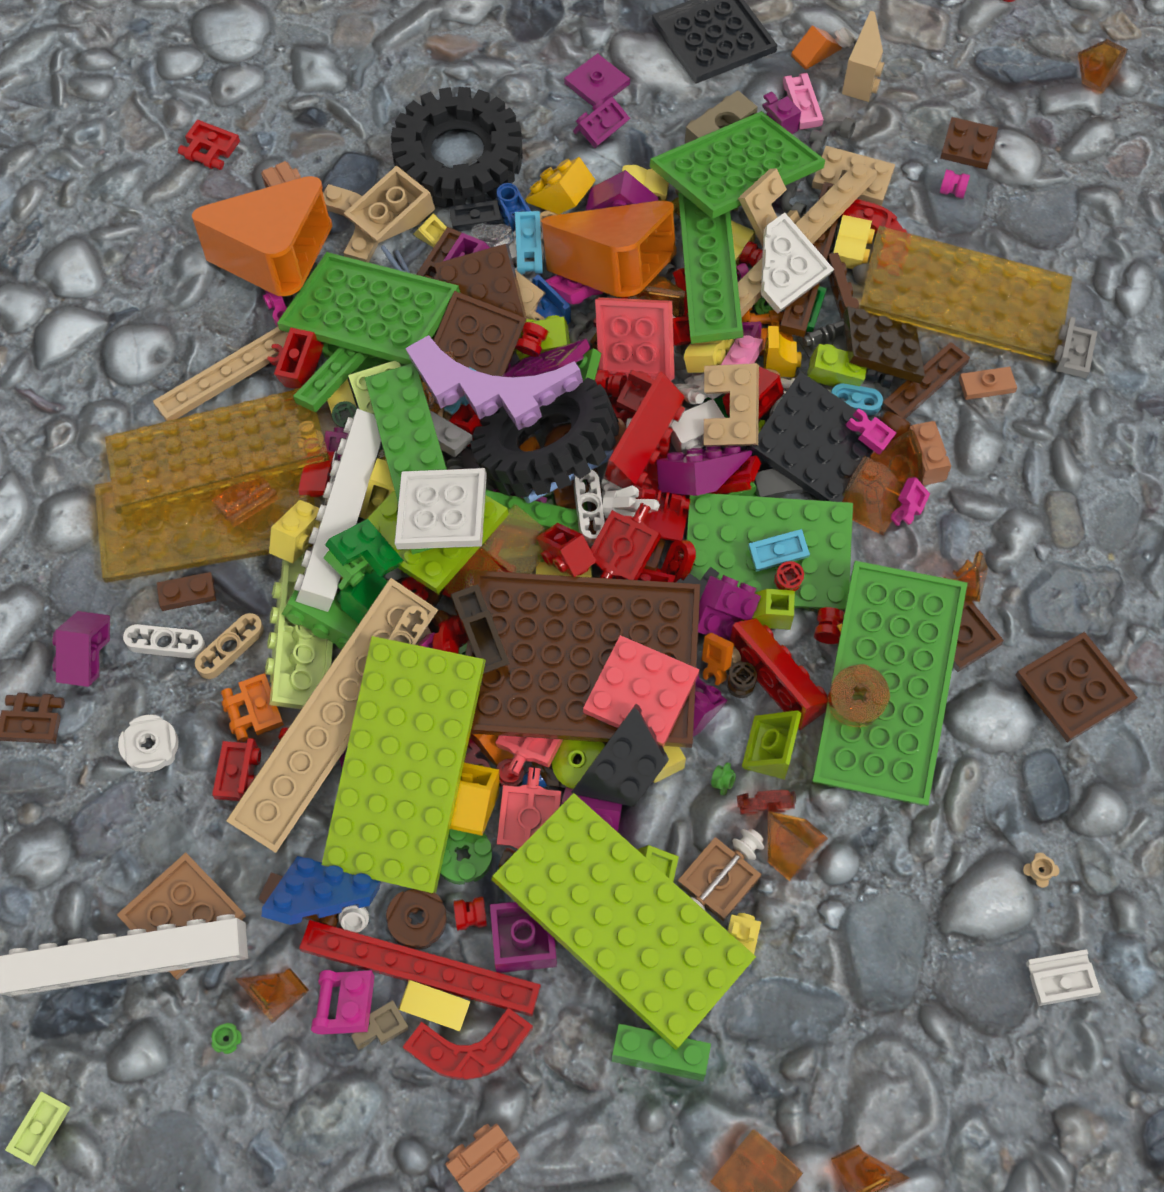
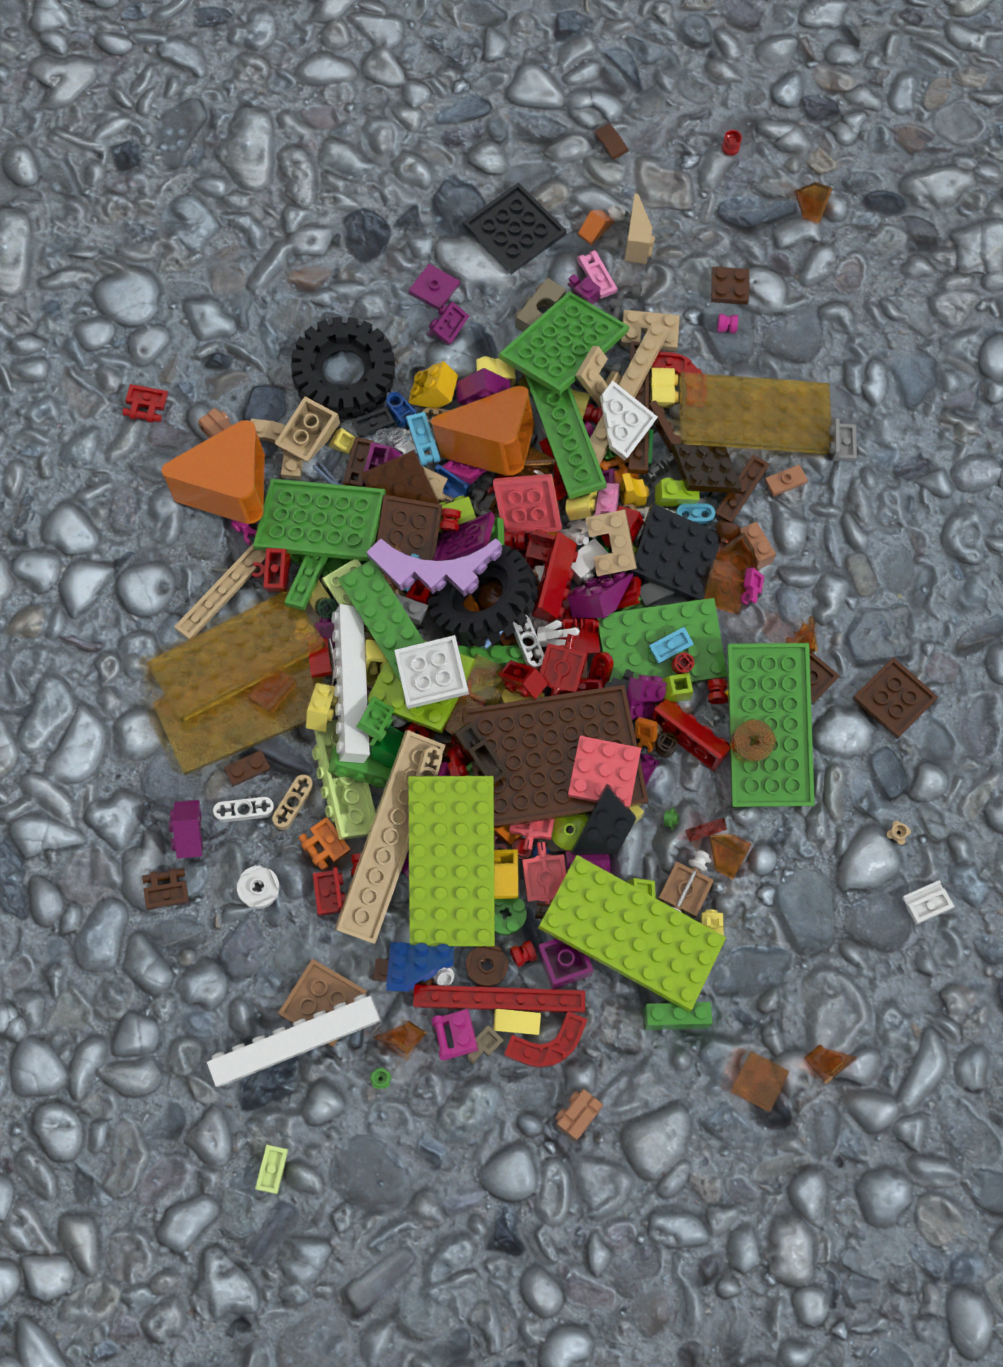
camera: 20 degrees left, 5 degrees up
green plate [325,519,404,577] -> none
lime slope [742,711,801,780] -> none
dark pink plate [846,409,896,455] -> none

